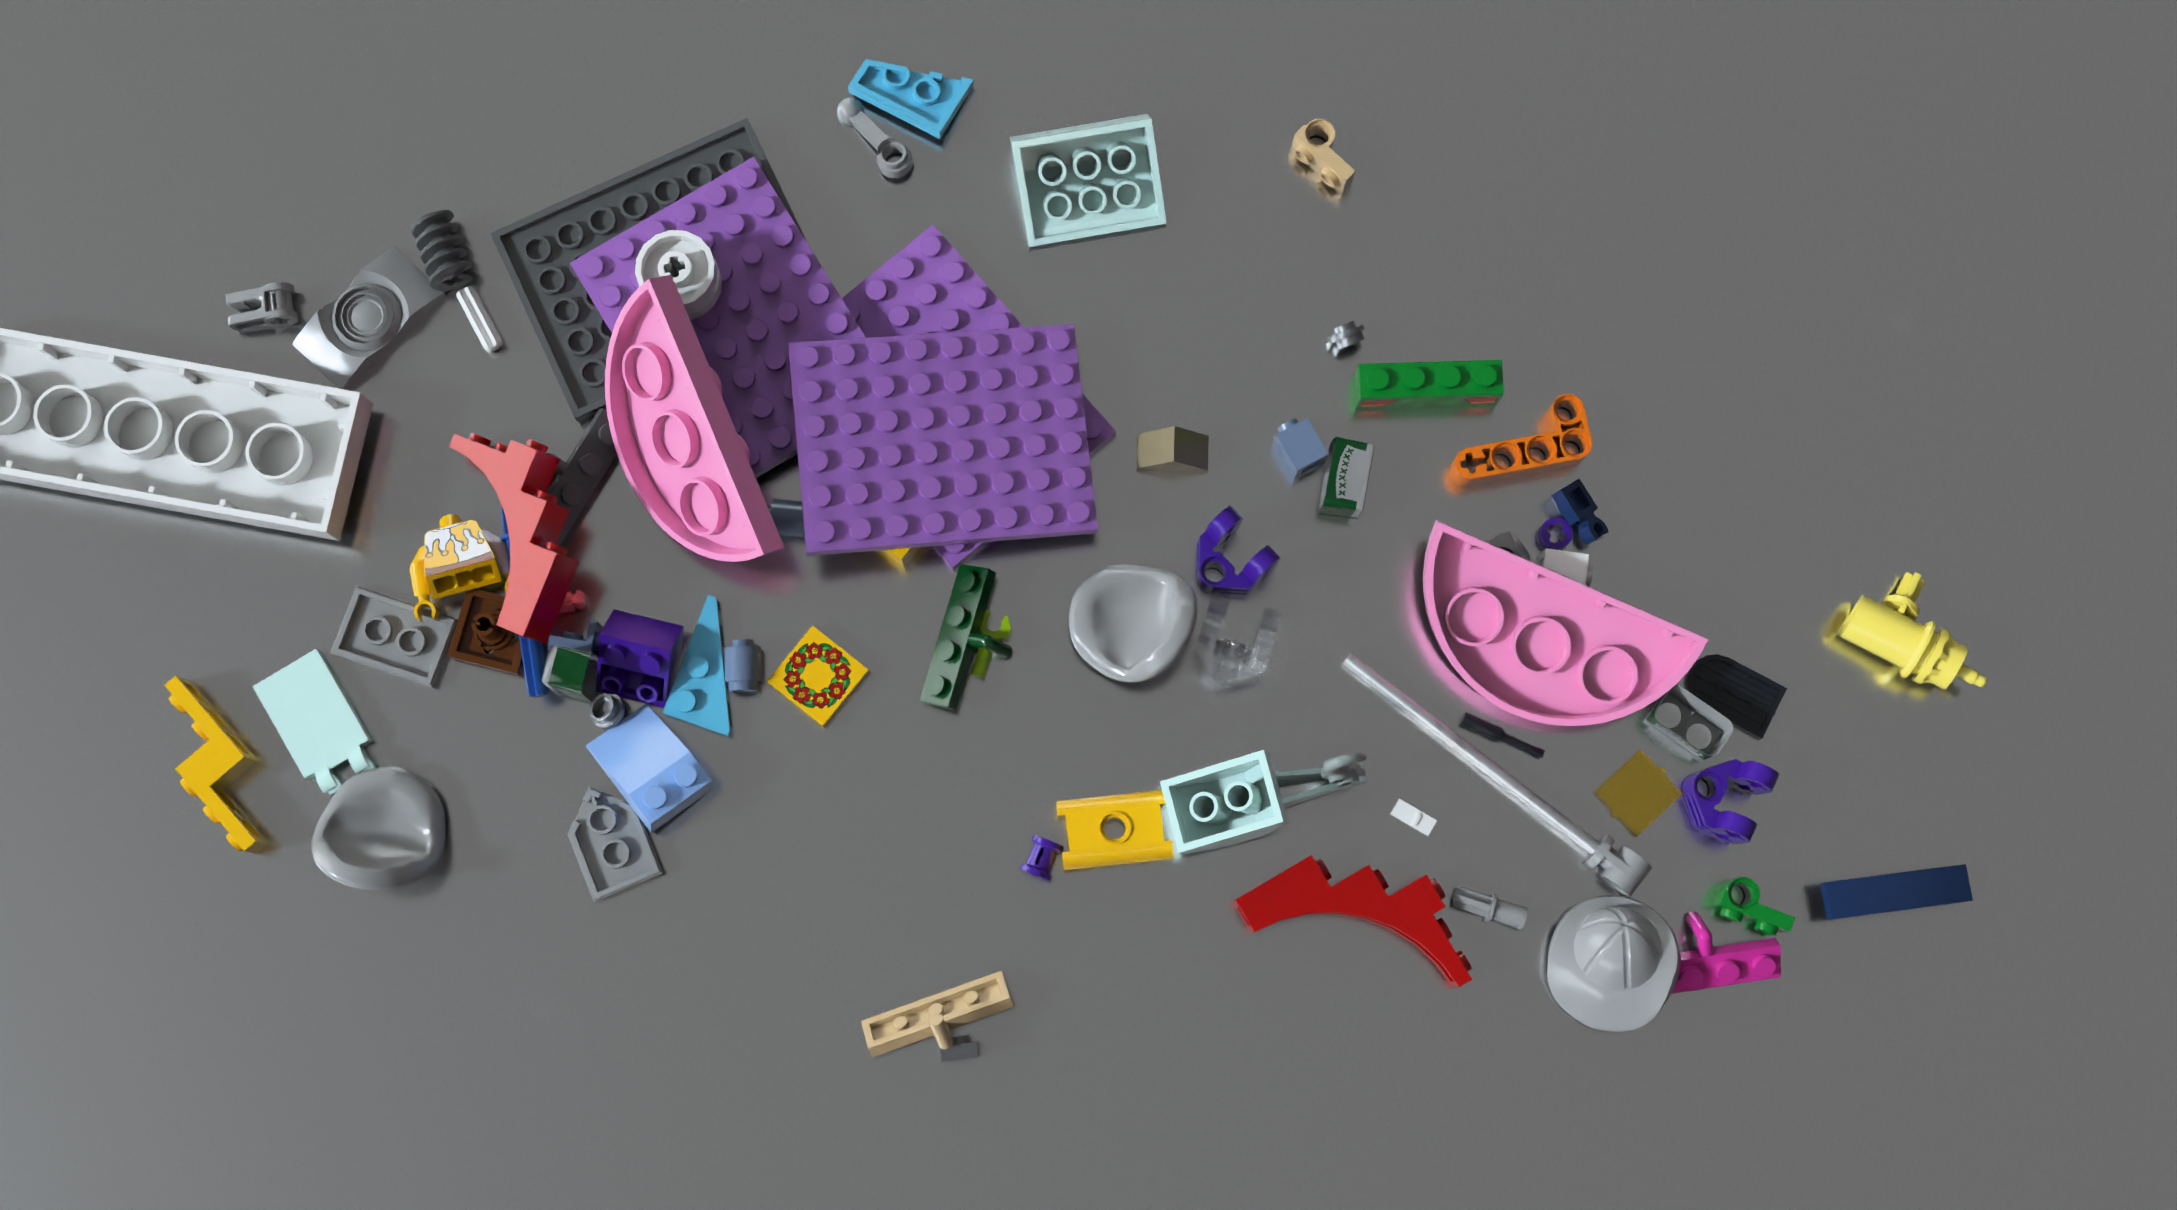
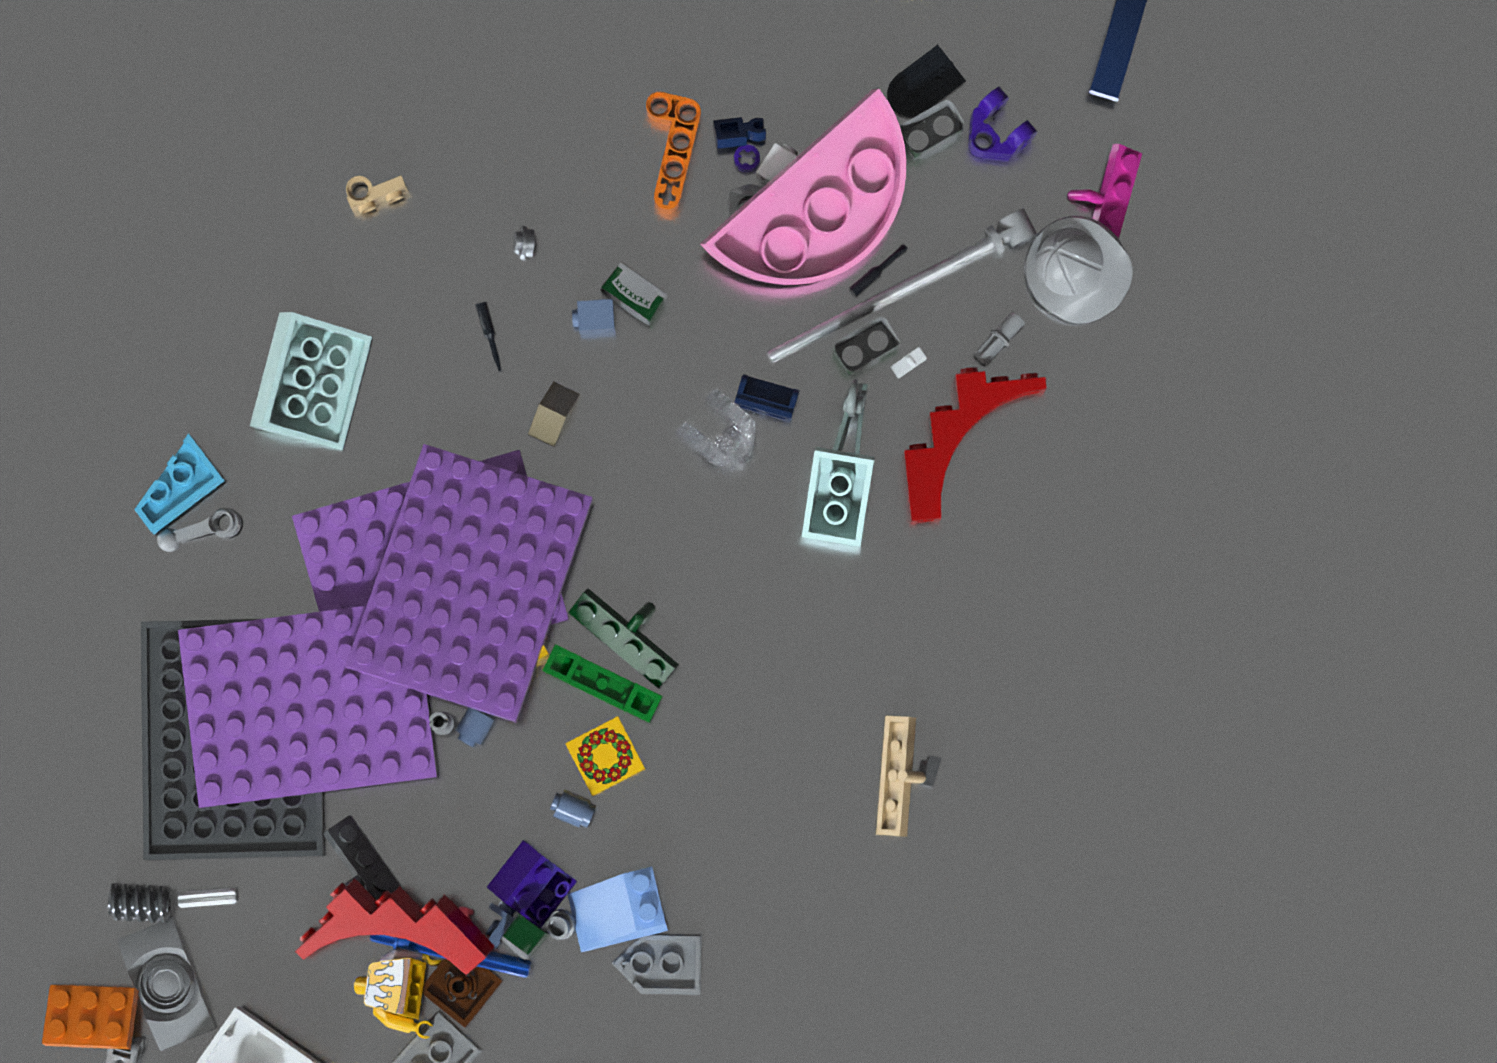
camera: 65 degrees left, 5 degrees up
bright pink plate [605,275,785,562] -> none
white wheel [635,230,722,320] -> none
medium azure wing [663,595,732,738] -> none
lime bar [970,610,1011,679] -> none
dark purple bush [1020,835,1064,881] -> none
yellow piece [1056,790,1173,870] -> none
light grey piece [1069,564,1197,682] -> none
dark purple piece [1196,505,1281,596] -> none
green brick [1354,360,1504,409] -> none
clear yellow piece [1594,749,1683,837] -> none
green plate [1710,877,1795,936] -> none
none -> orange plate [42,985,139,1049]
none -> light grey axle [429,711,455,735]
none -> black piece [475,302,502,372]
none -> green slope [542,644,662,723]
none -> dark blue hinge [734,374,800,422]
none -> light grey piece [834,317,901,375]

